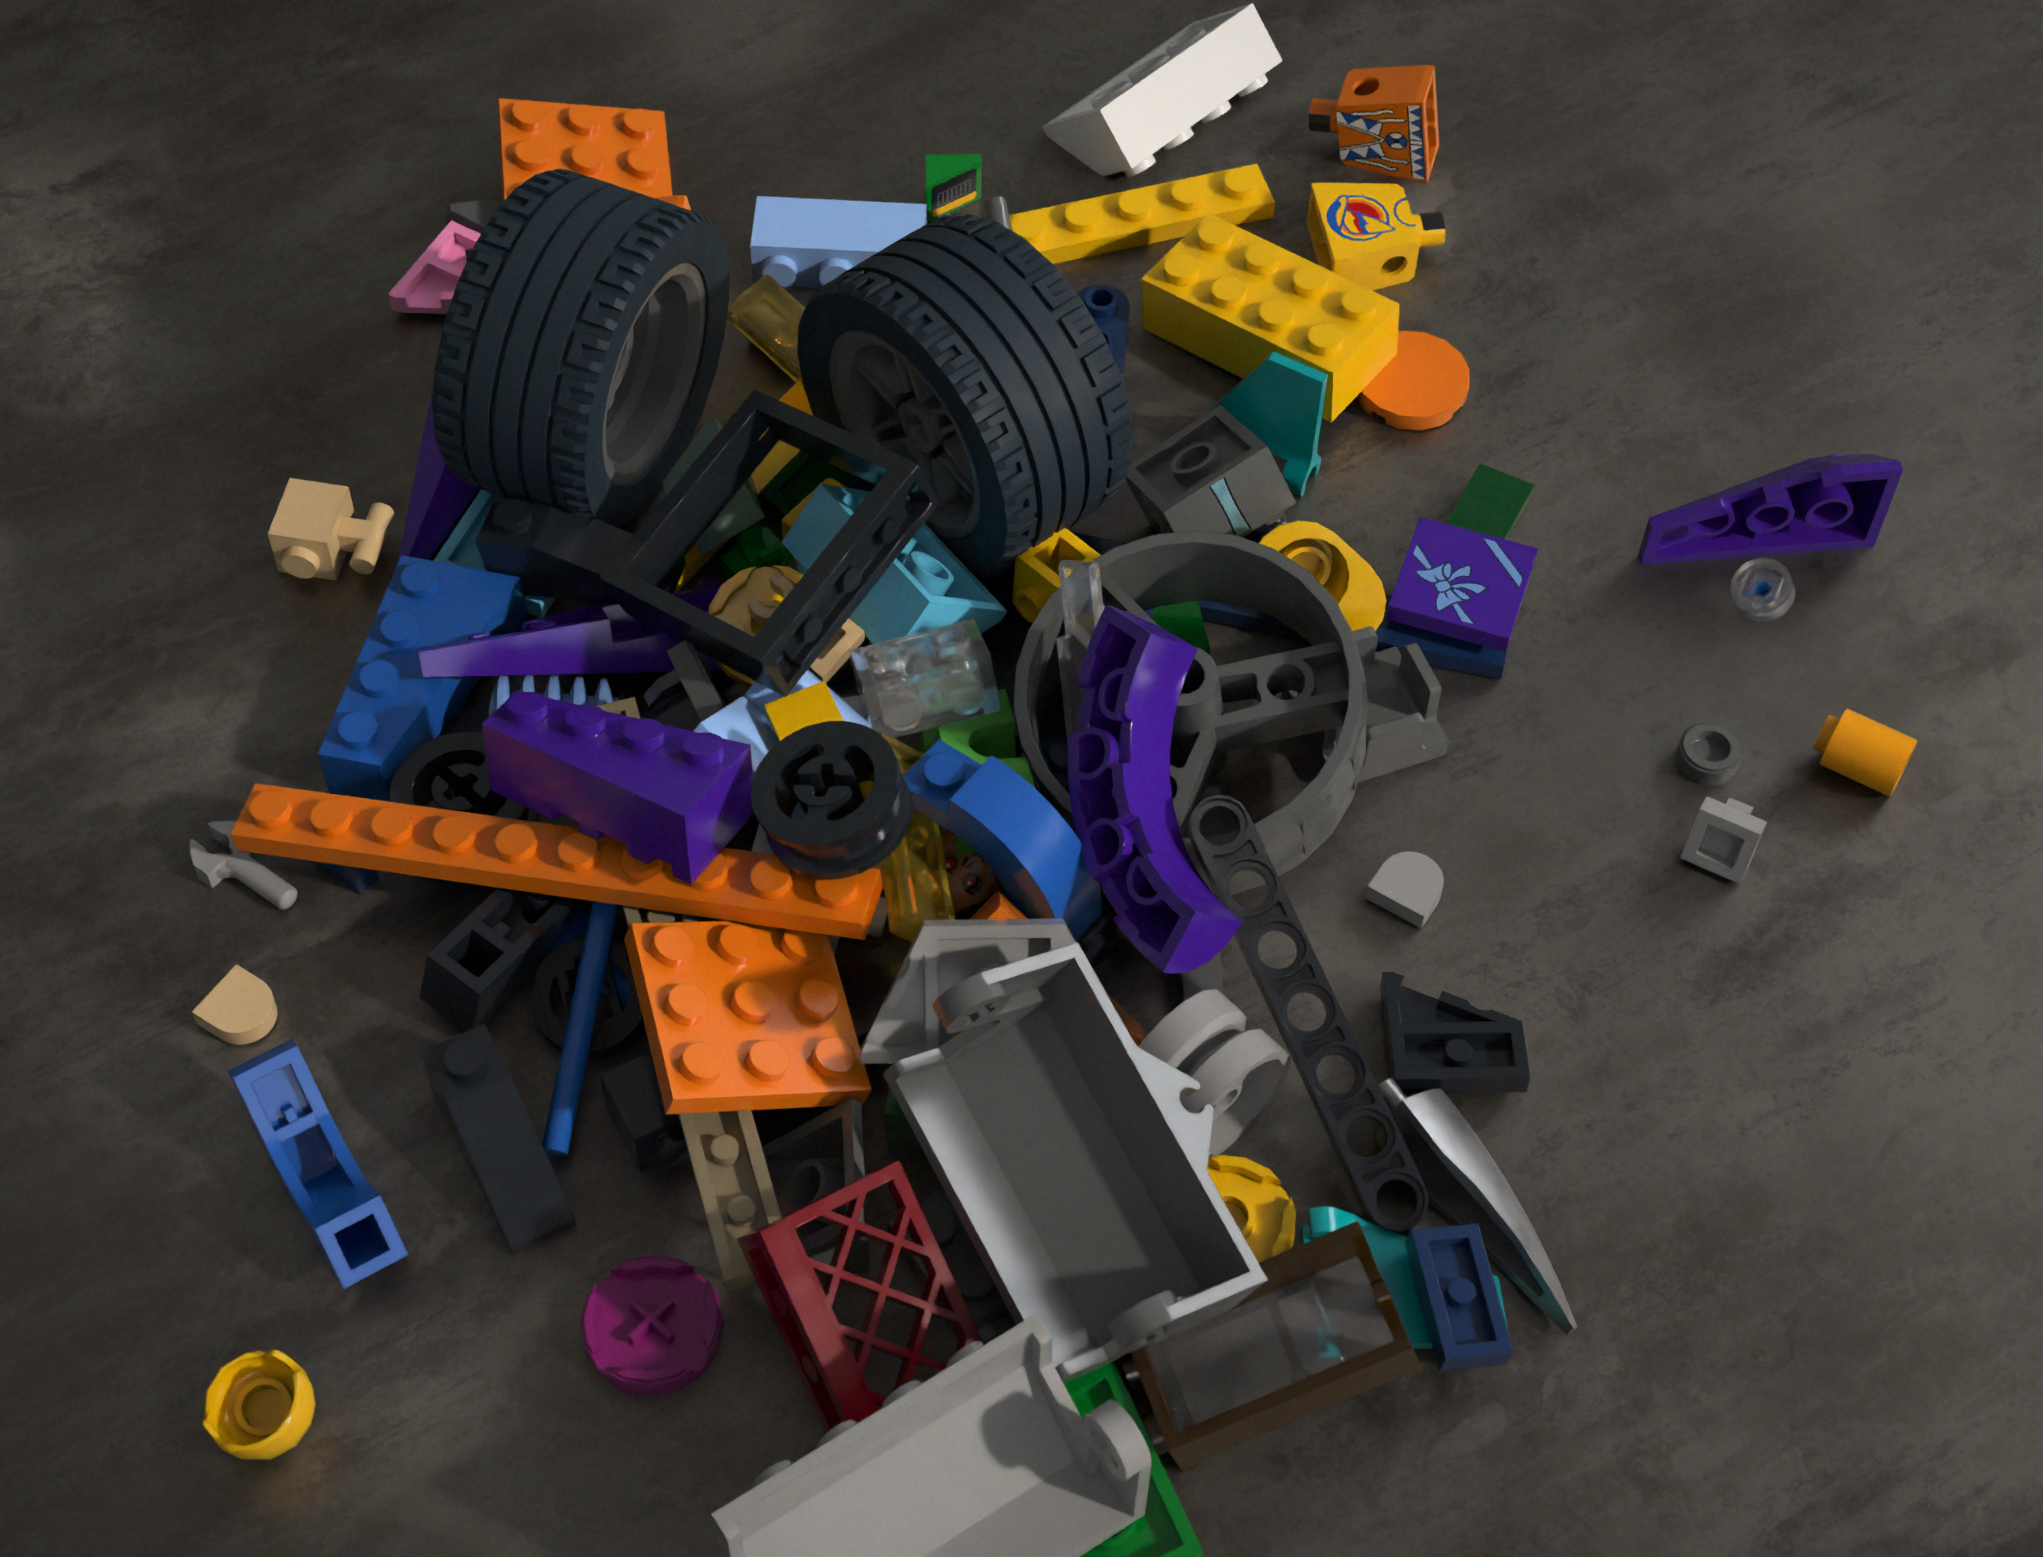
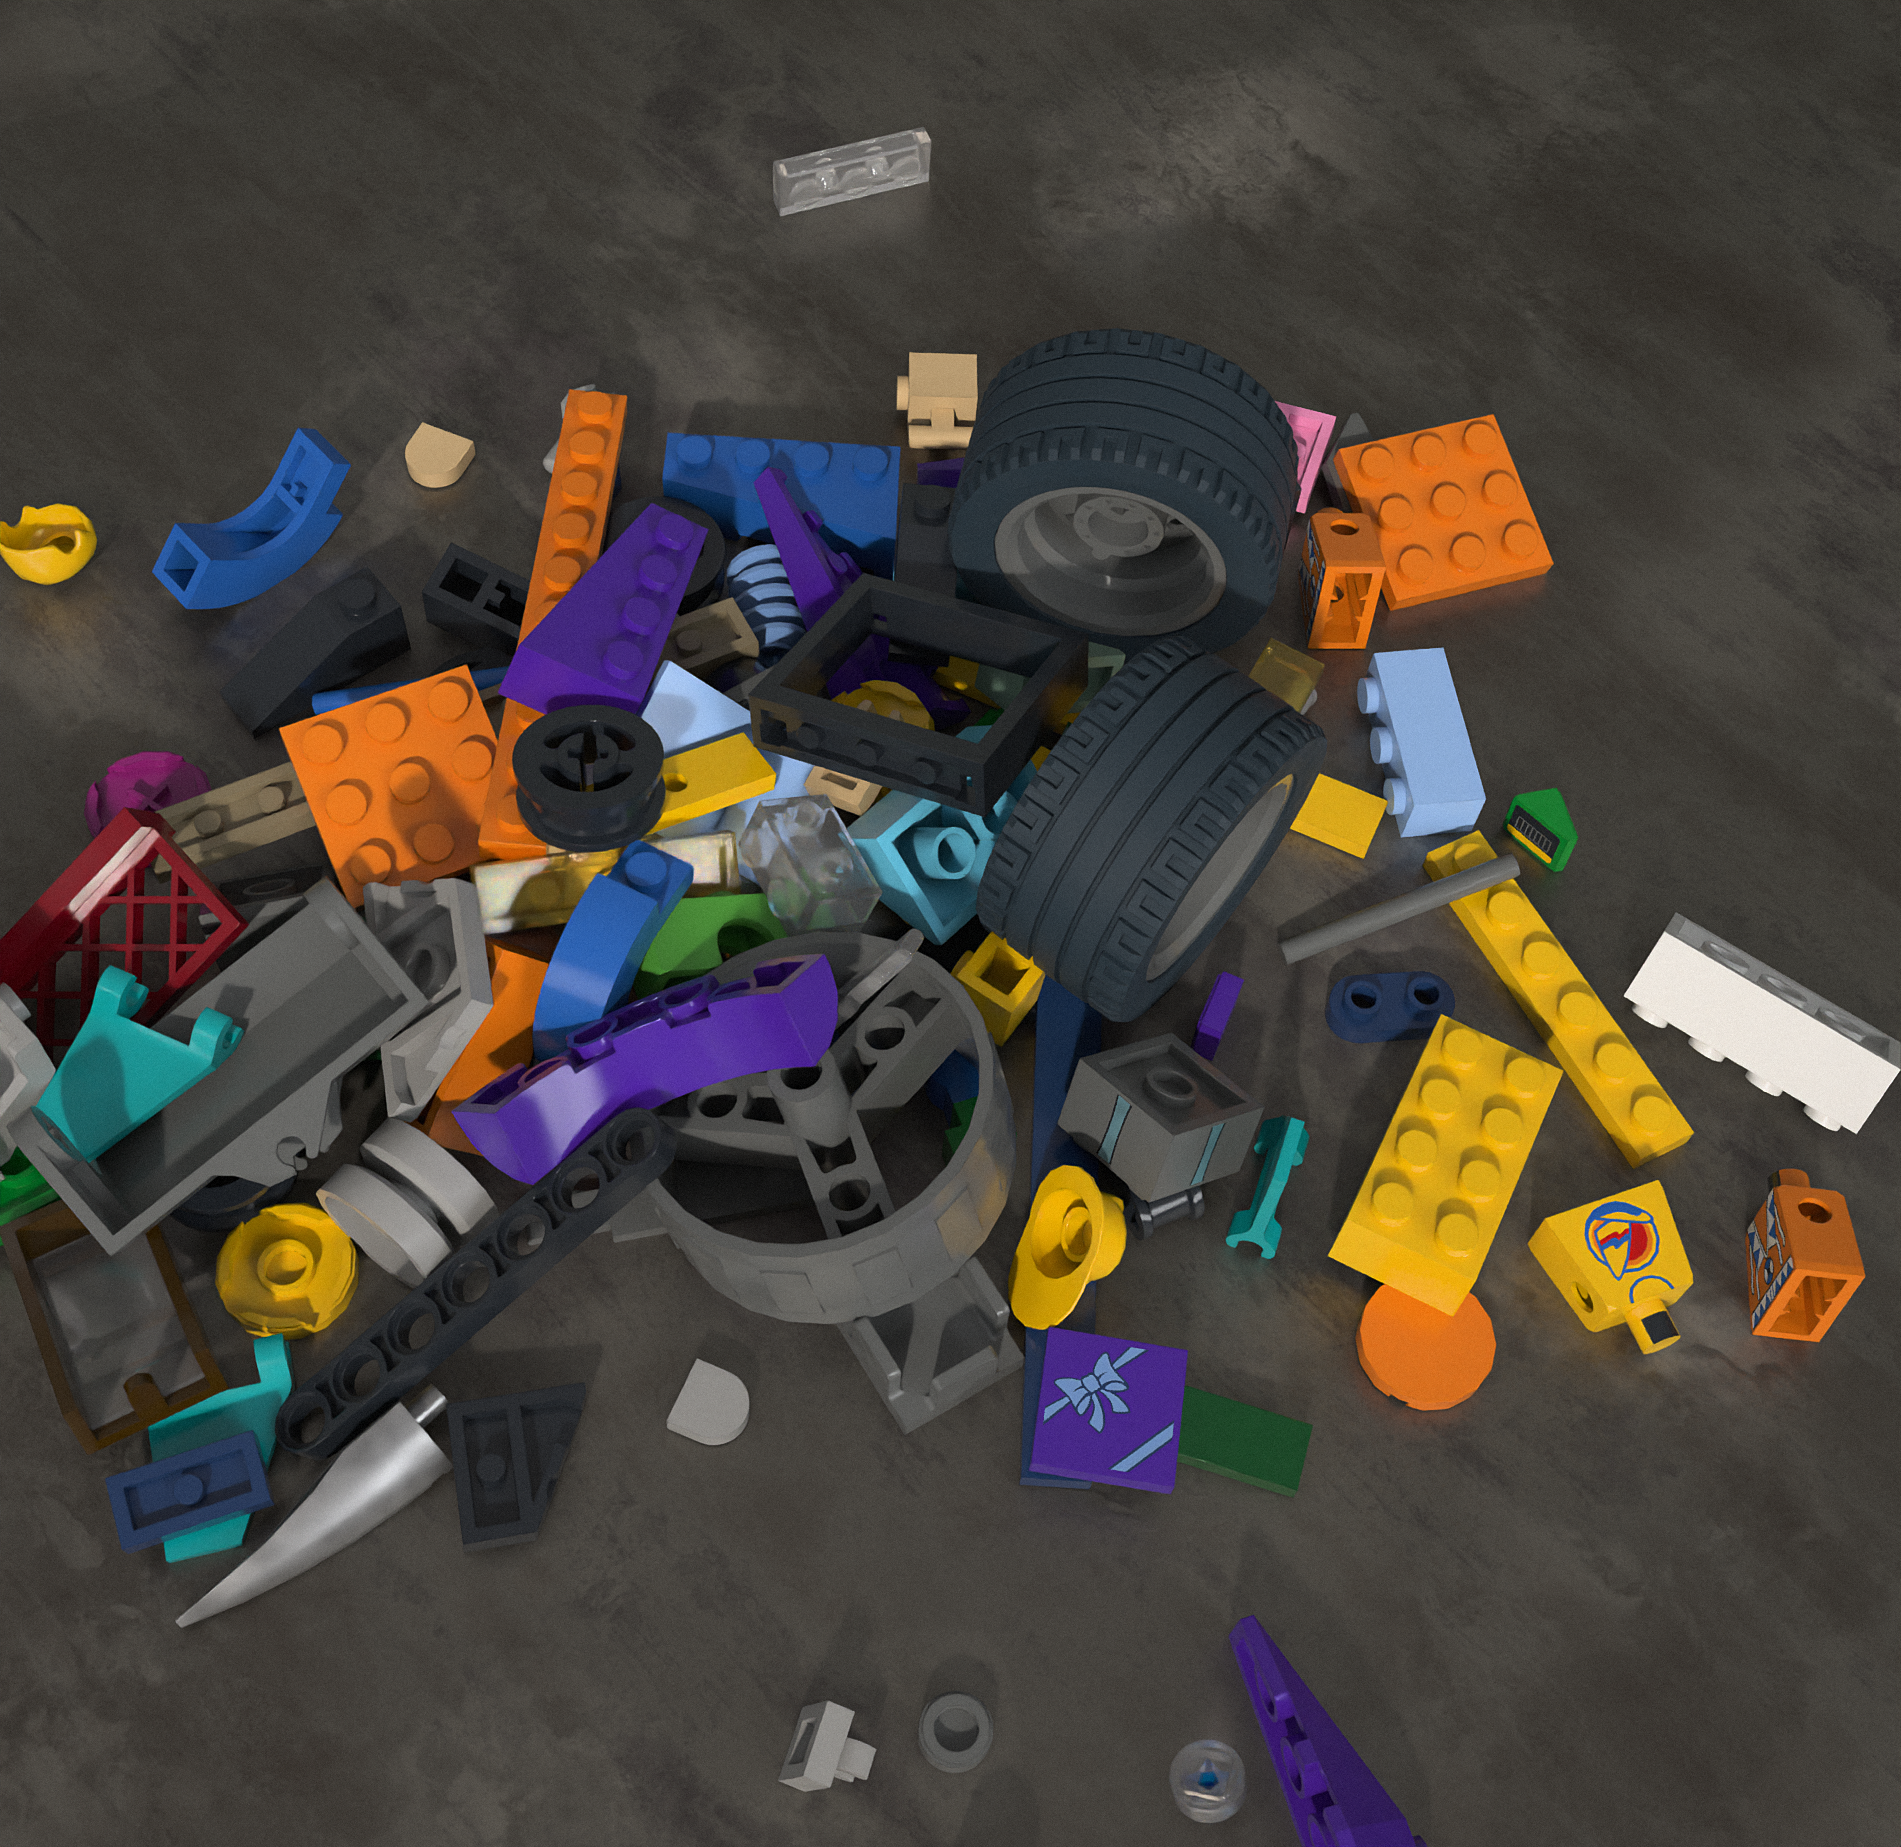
camera: 75 degrees right, 5 degrees up
none -> teal flag [36,965,244,1163]

